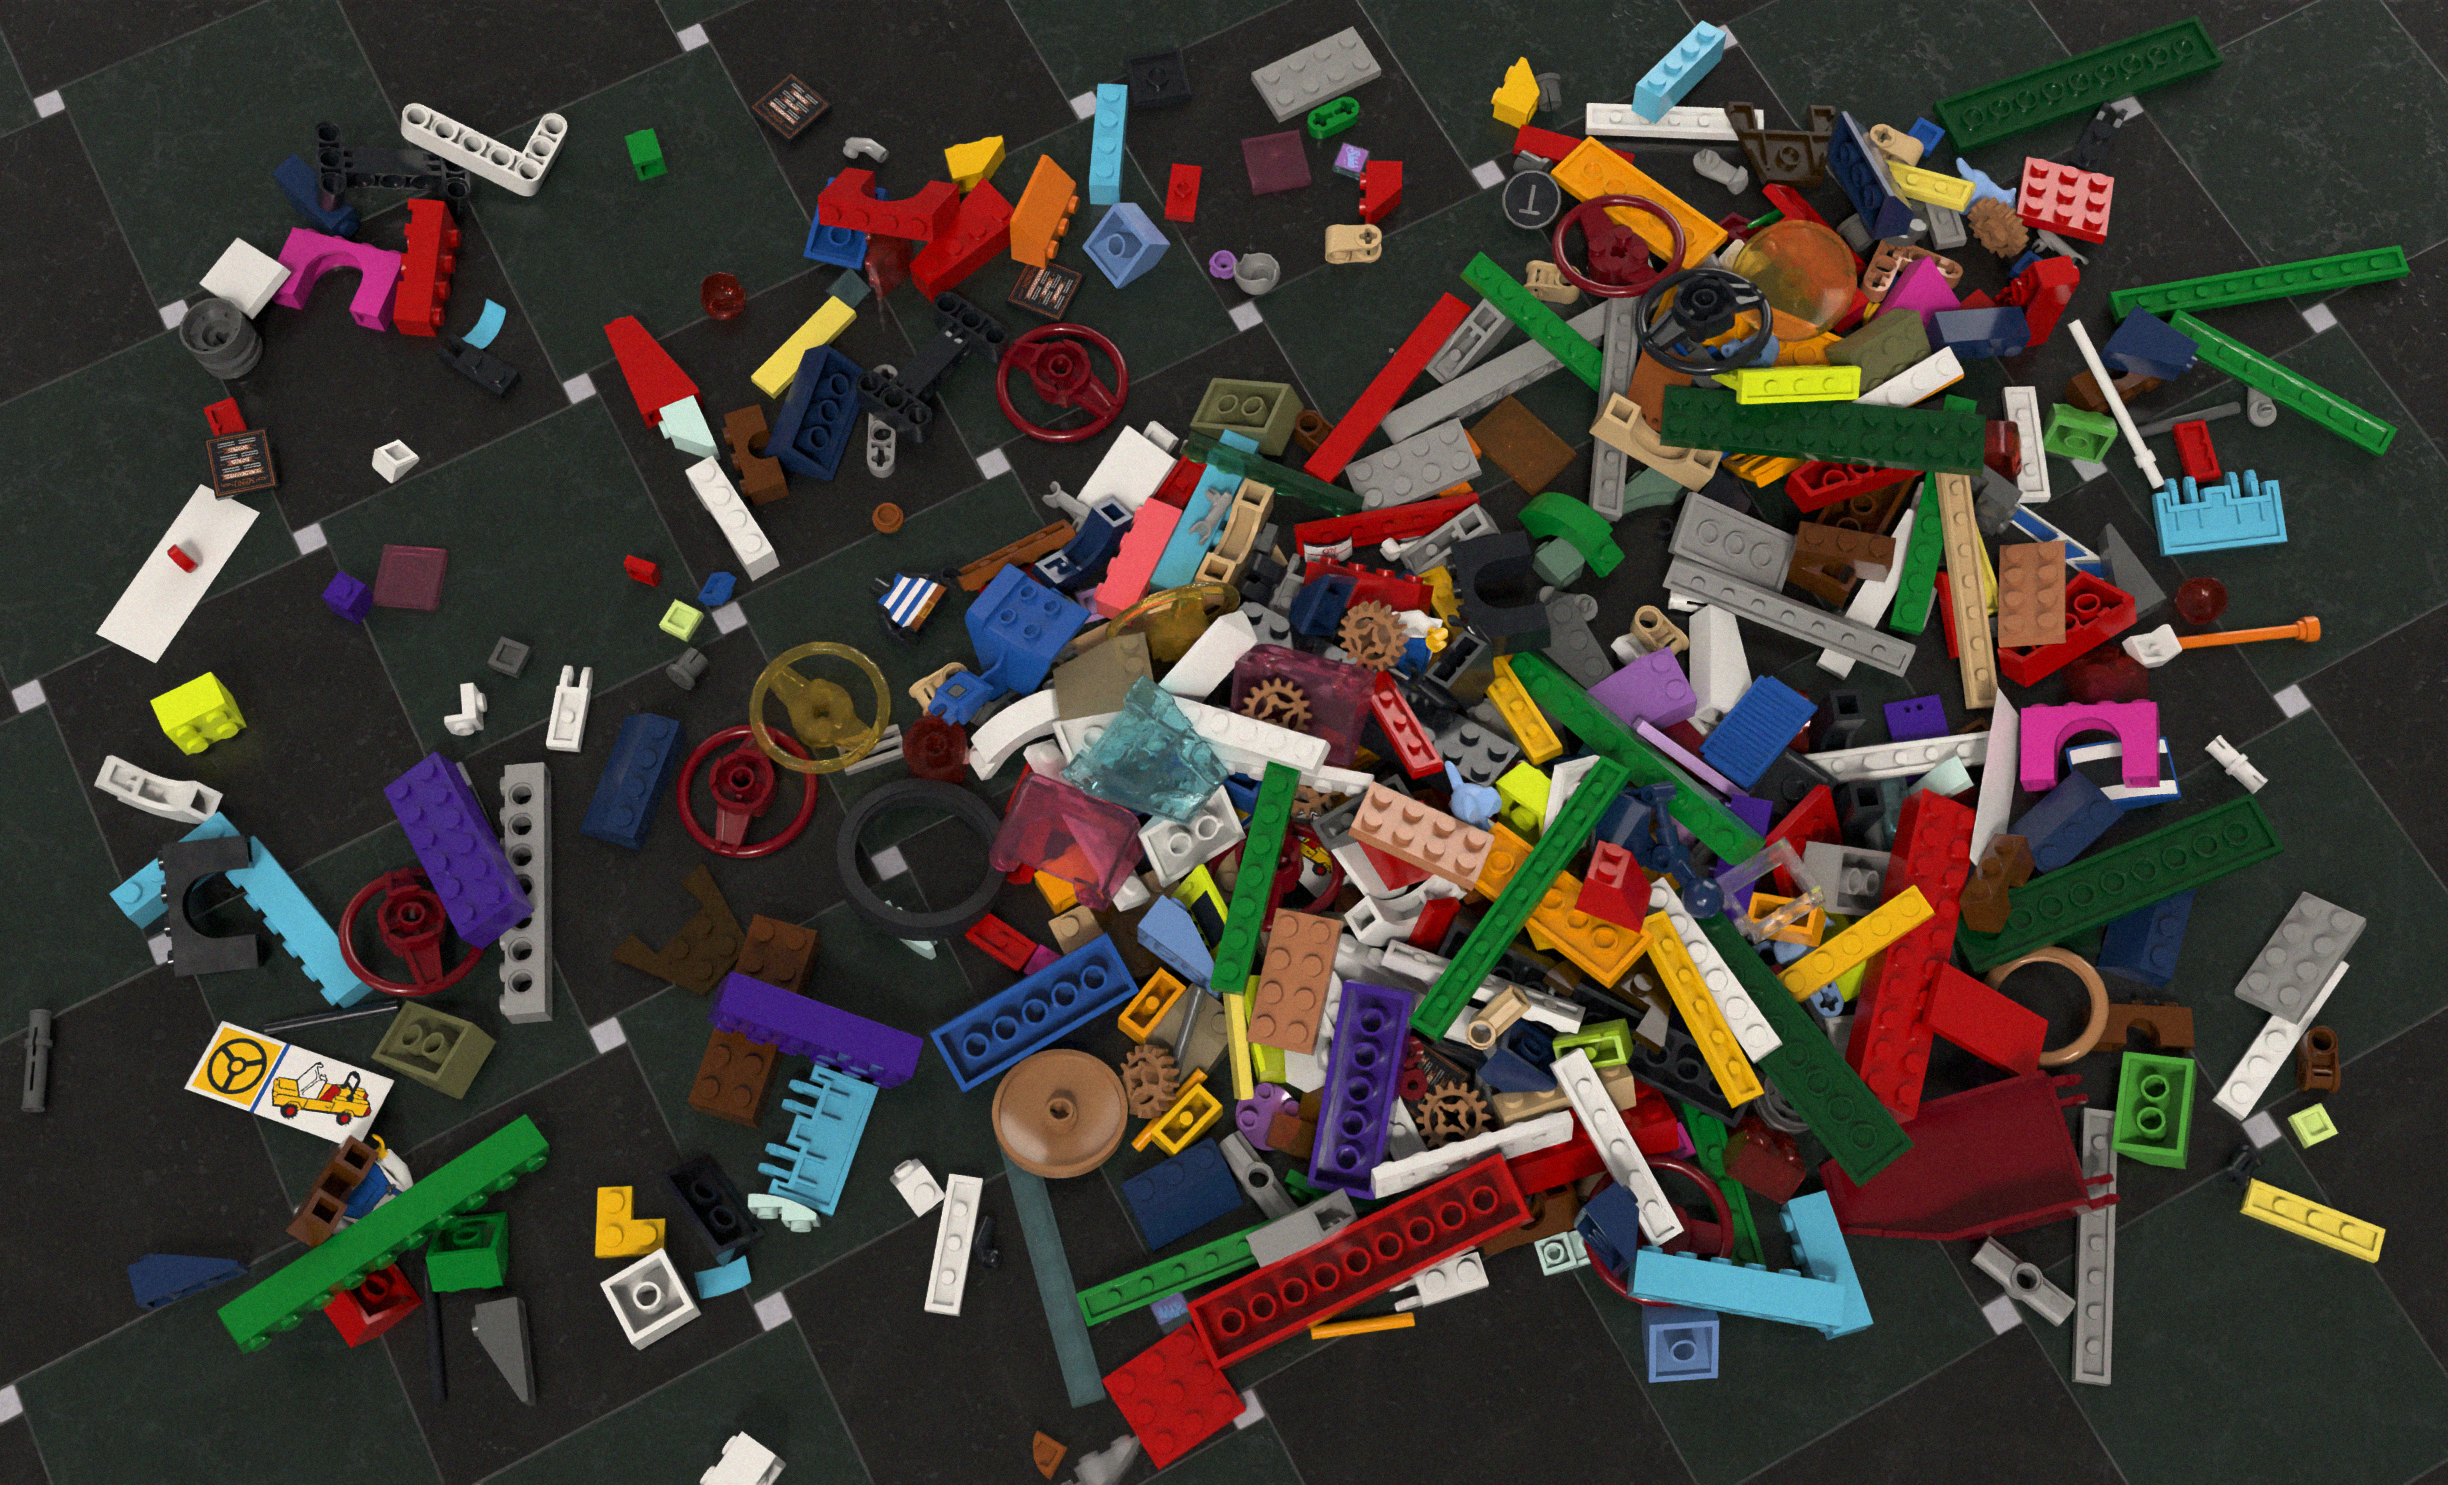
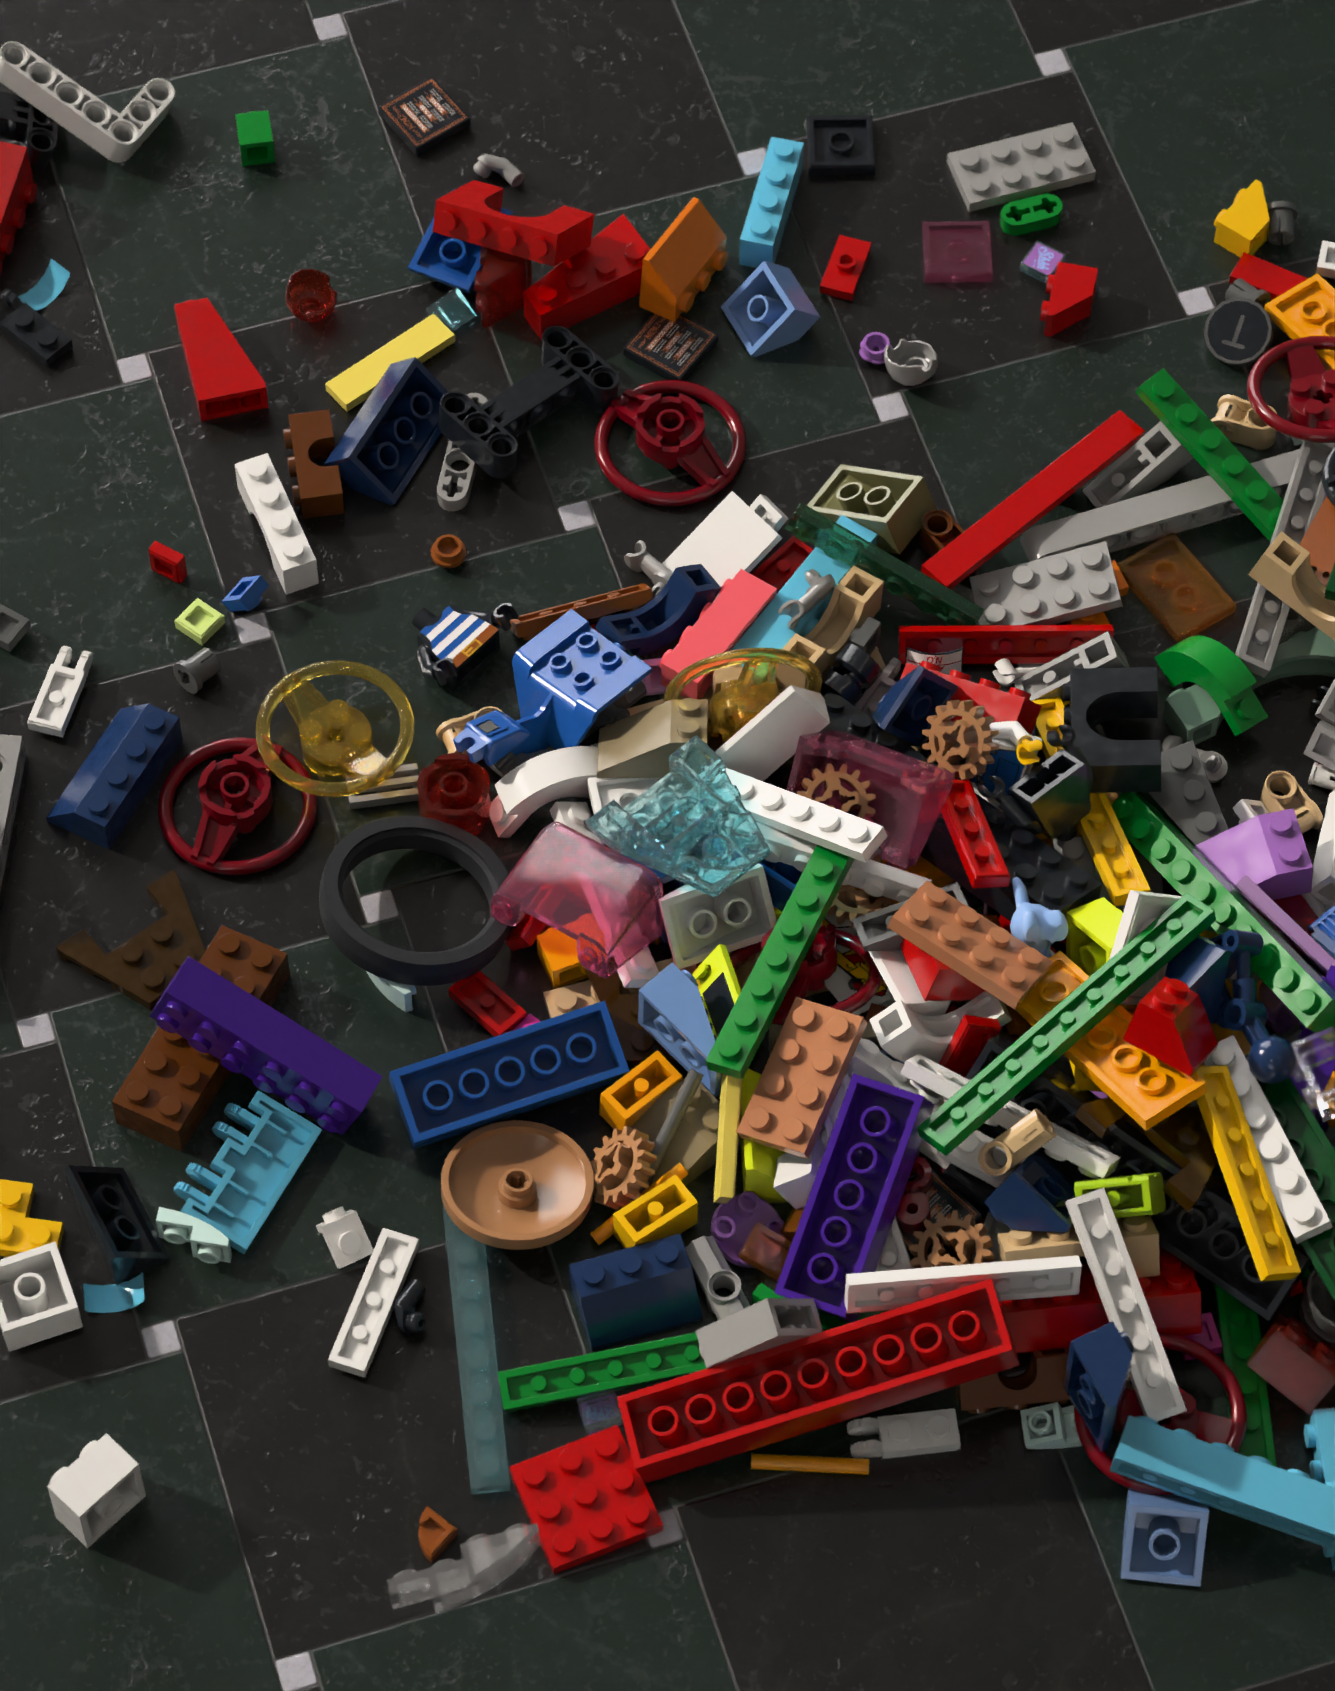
camera: 10 degrees right, 10 degrees down
light aqua slope [658,395,721,461] -> none
yellow slope [944,135,1006,194] -> none
tan piece [1325,224,1382,264] -> none

